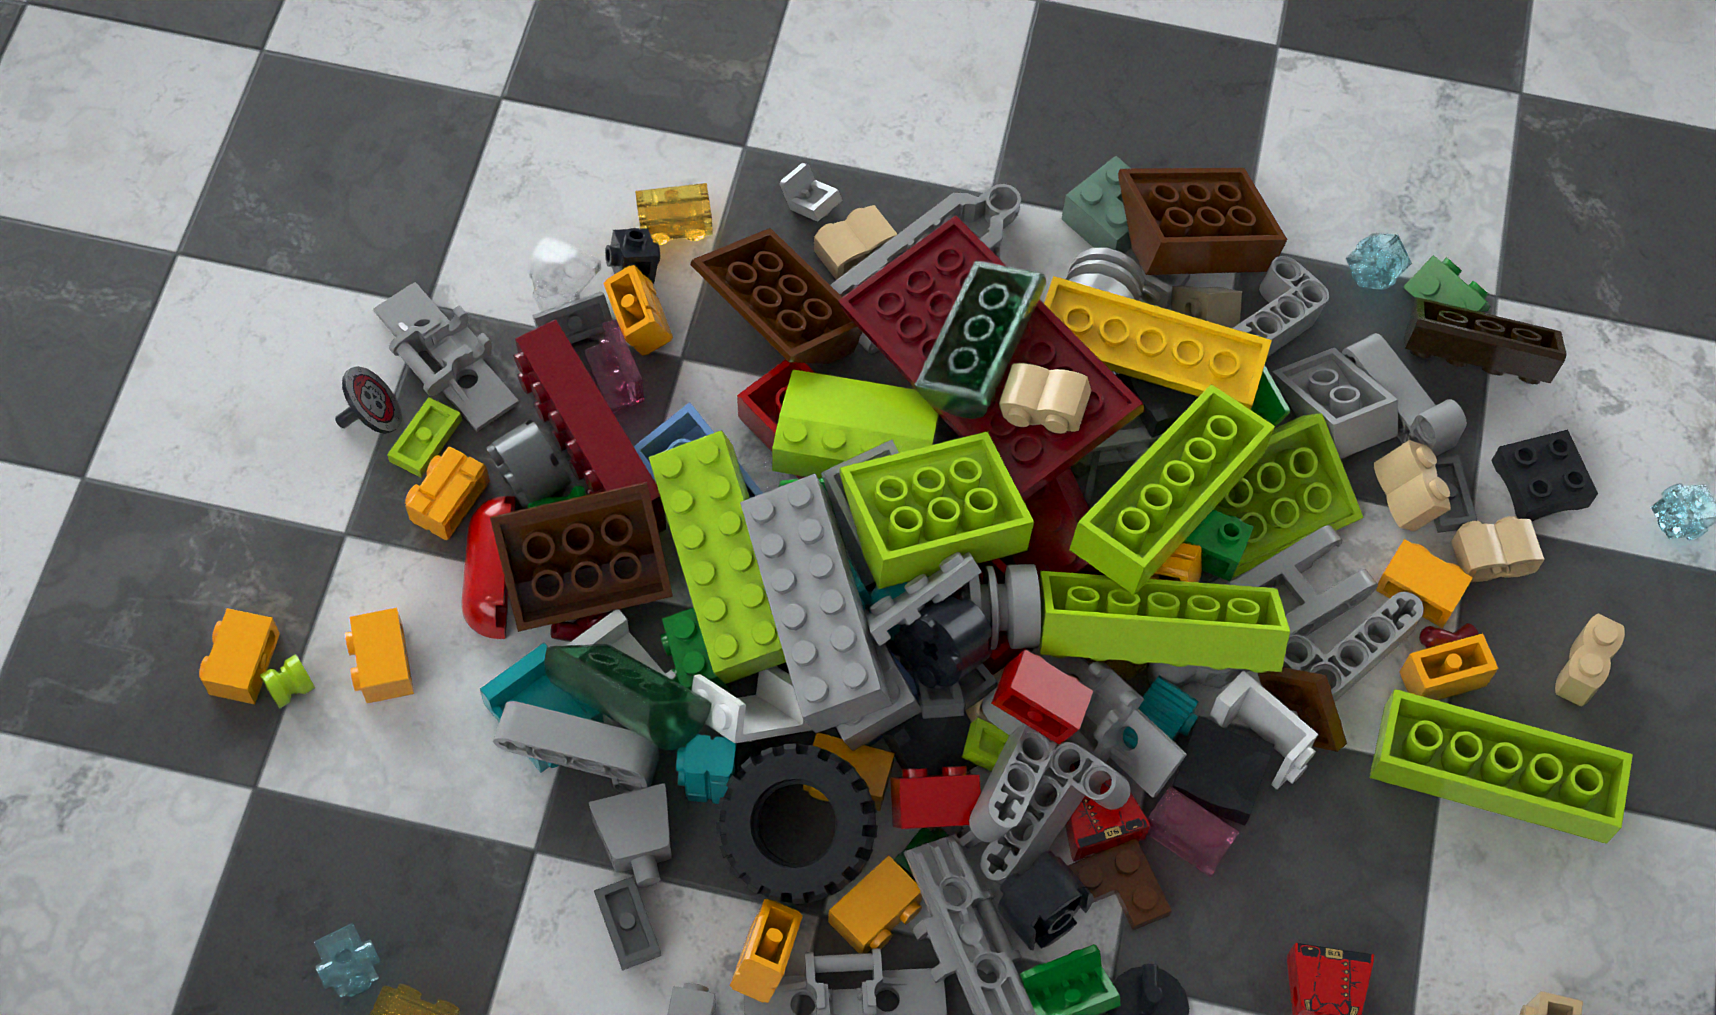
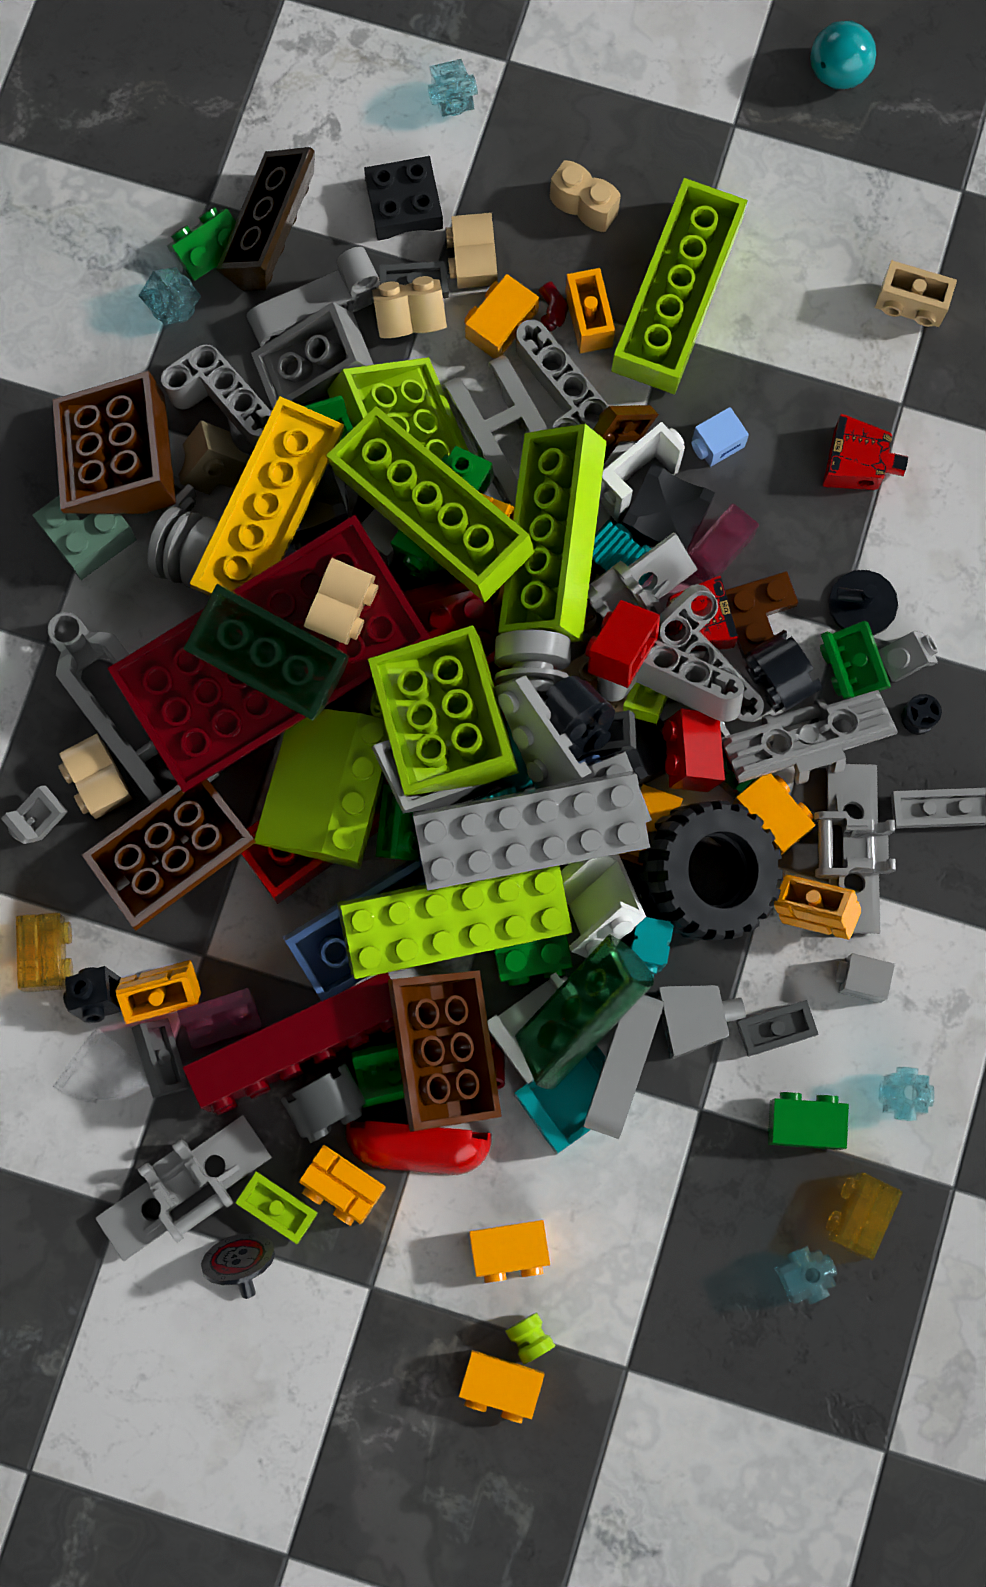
camera: 85 degrees left, 15 degrees up
none -> light blue brick [691,407,749,467]
none -> green brick [768,1092,849,1150]

